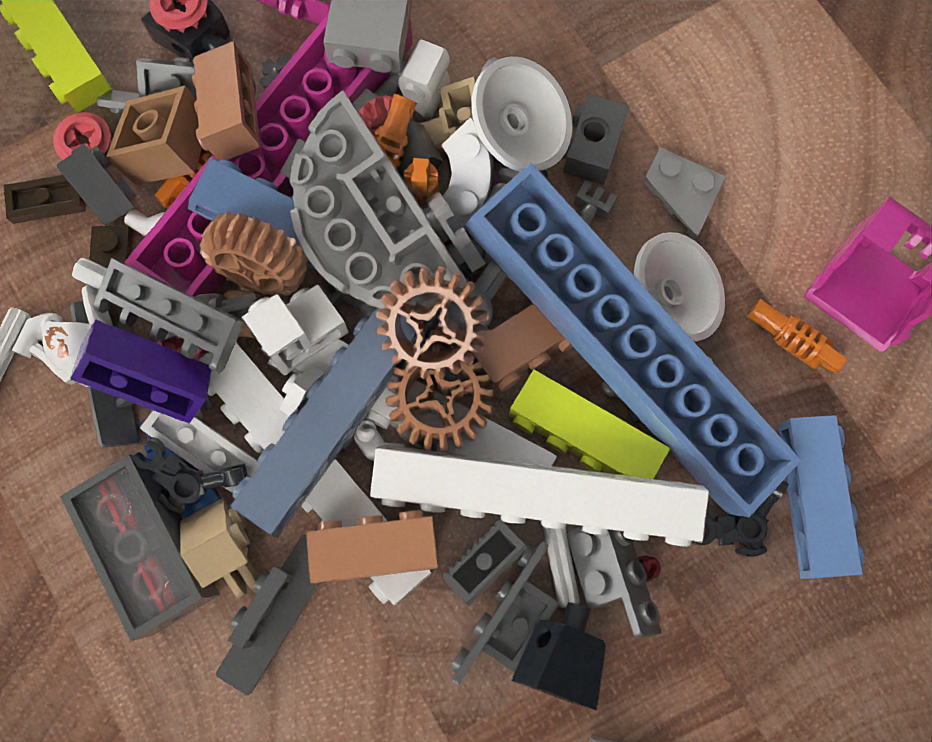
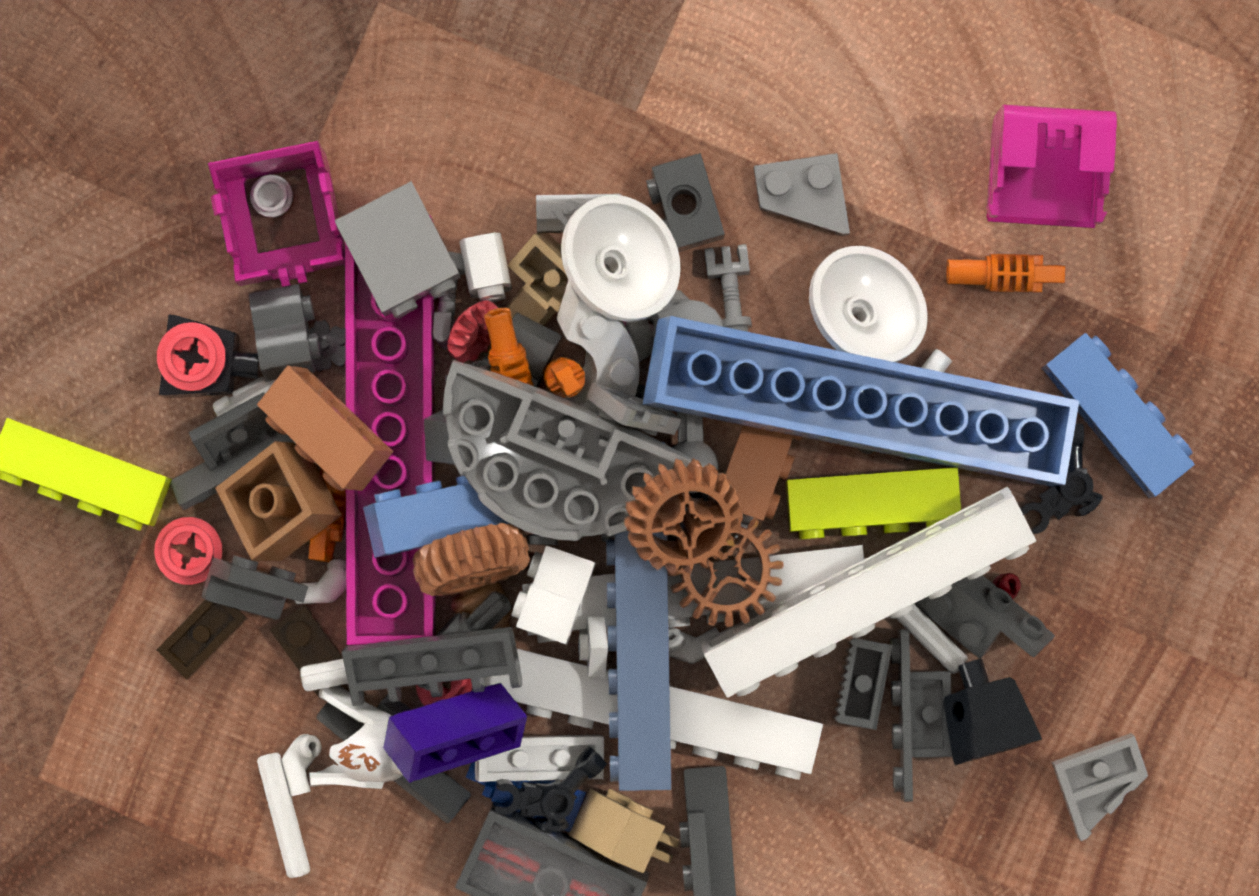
camera: 35 degrees left, 10 degrees up
nougat brick [306,510,439,584] -> none
none -> dark grey brick [249,284,321,382]

